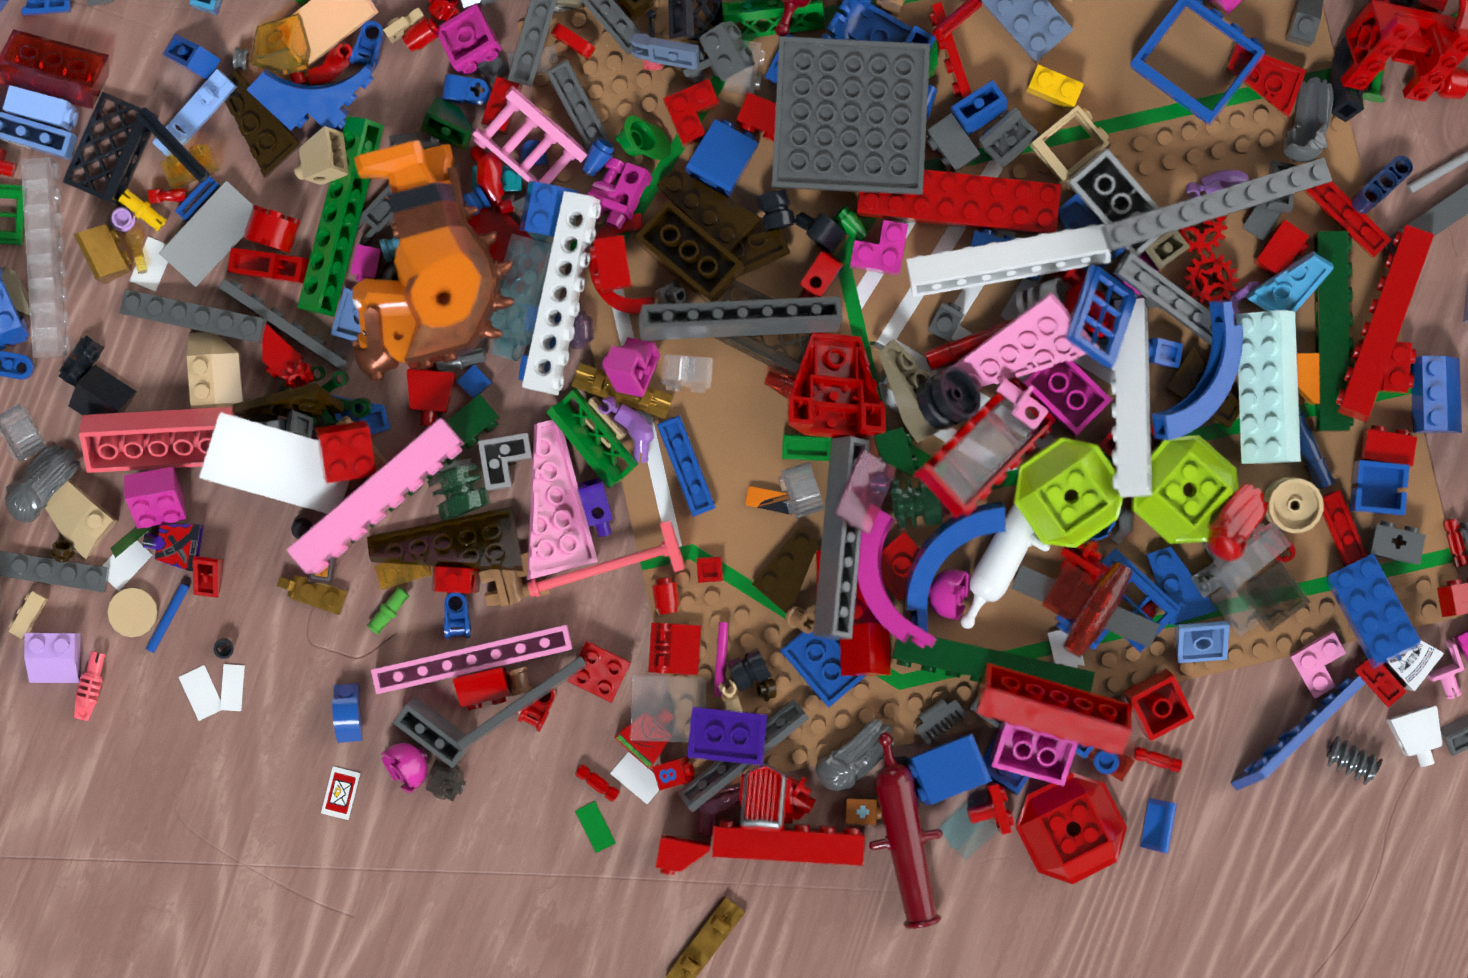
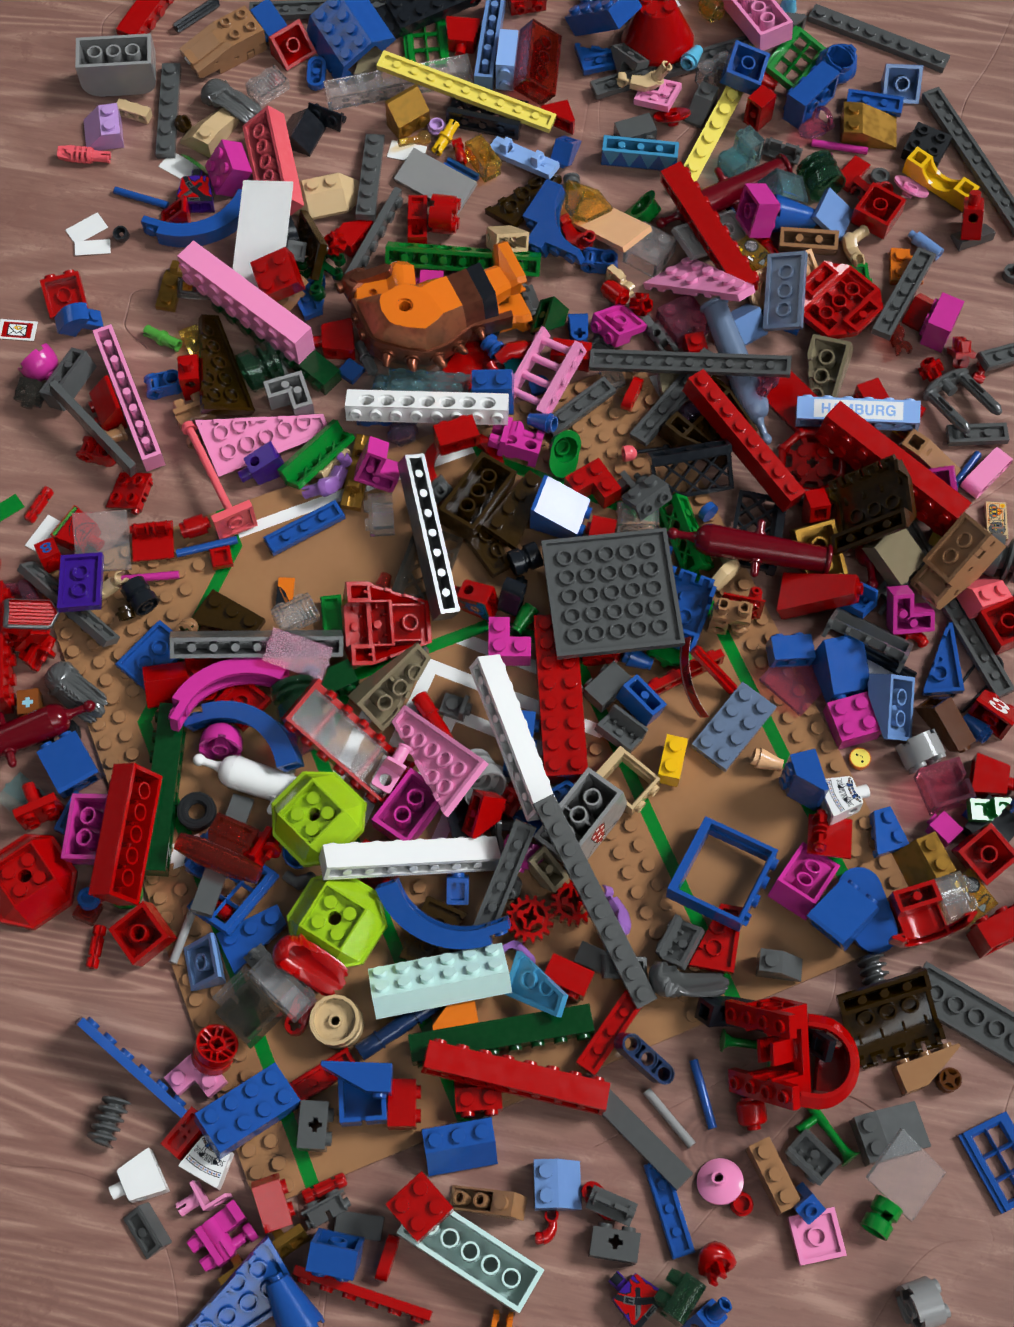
camera: 80 degrees right, 20 degrees down
tan tile [108,588,158,637] -> none
black axle [136,107,210,183] -> none
sand blue hinge [631,33,700,70] -> none
dark grey piece [916,698,967,745] -> none
black wheel [917,367,981,430] -> none
blue piece [1065,264,1137,369] -> none
blue tile [1139,797,1177,853] -> none
none -> red plate [40,270,89,319]
none -> blue arch [141,188,242,248]
none -> light grey bar [168,899,196,965]
none -> blue bar [176,536,238,558]
none -> black tyre [177,792,217,831]
none -> red wheel [191,1024,238,1076]
none -> blue slope [321,1061,393,1099]
none -> light yellow plate [376,50,556,133]
none -> red slope [541,100,575,135]
none -> dark grey bracket [655,914,705,970]
none -> red sticker [679,637,710,718]
none -> blue bar [689,1059,717,1130]

